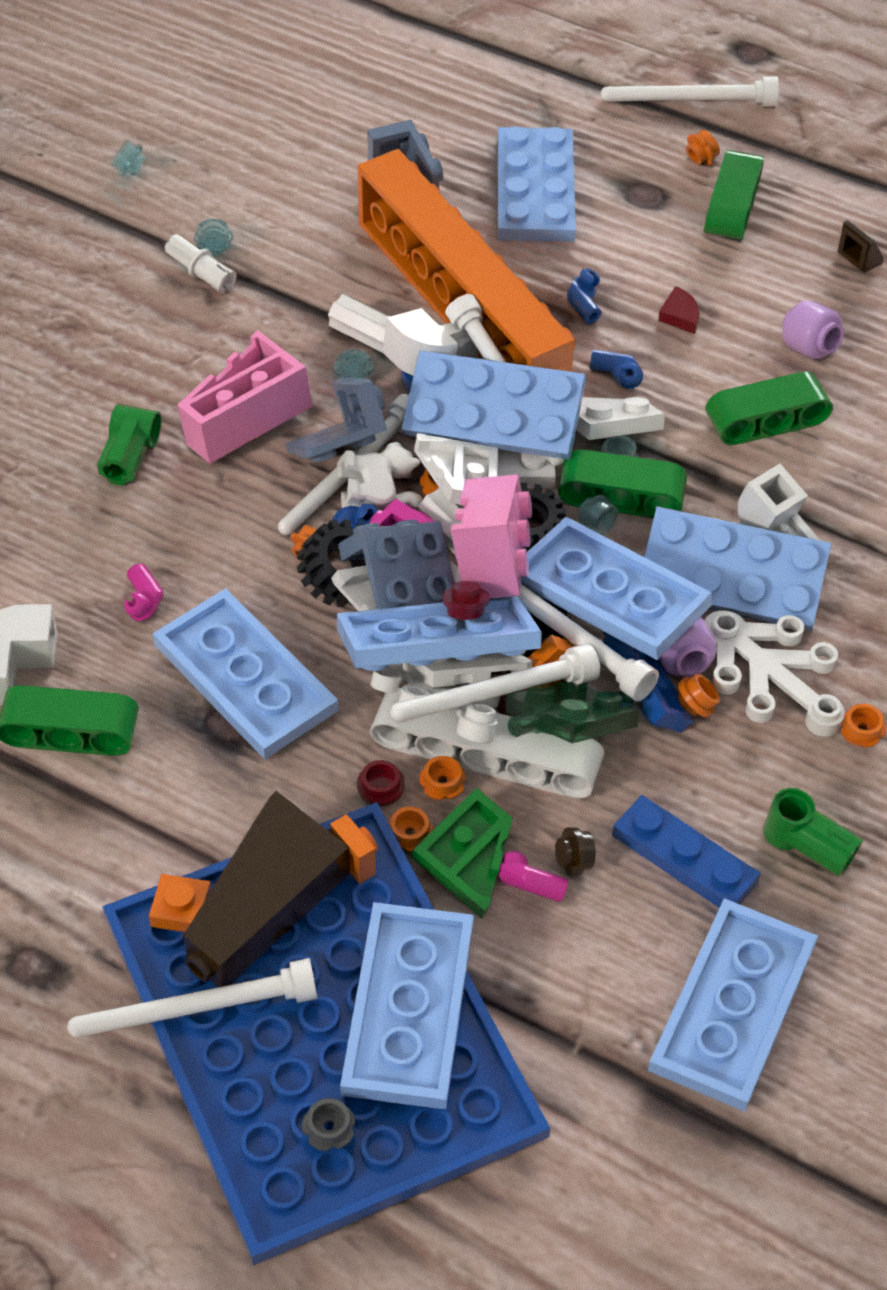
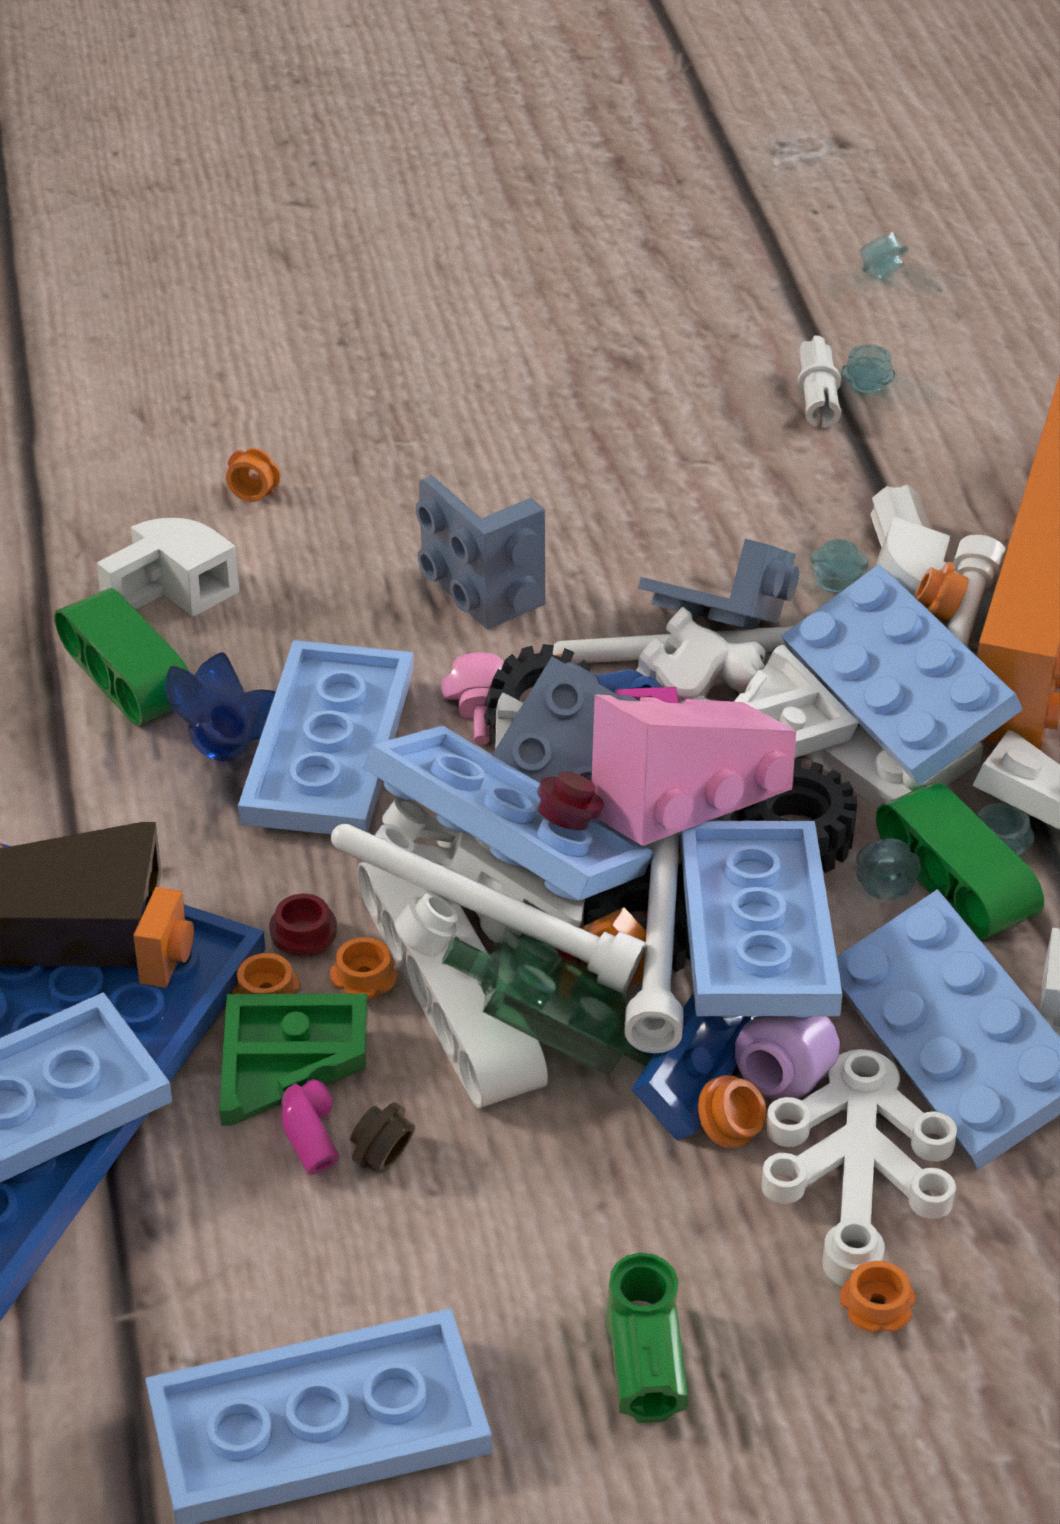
camera: 50 degrees right, 10 degrees down
green piece [97,404,162,486] -> none
dark pink arm [124,563,164,621] -> none
bright pink wedge [177,330,313,464] -> none
blue plate [612,795,761,908] -> none
none -> clear blue plate [165,652,276,762]
none -> sand blue bracket [416,476,546,630]
none -> bright pink piece [441,652,504,745]
none -> orange plate [915,562,969,622]

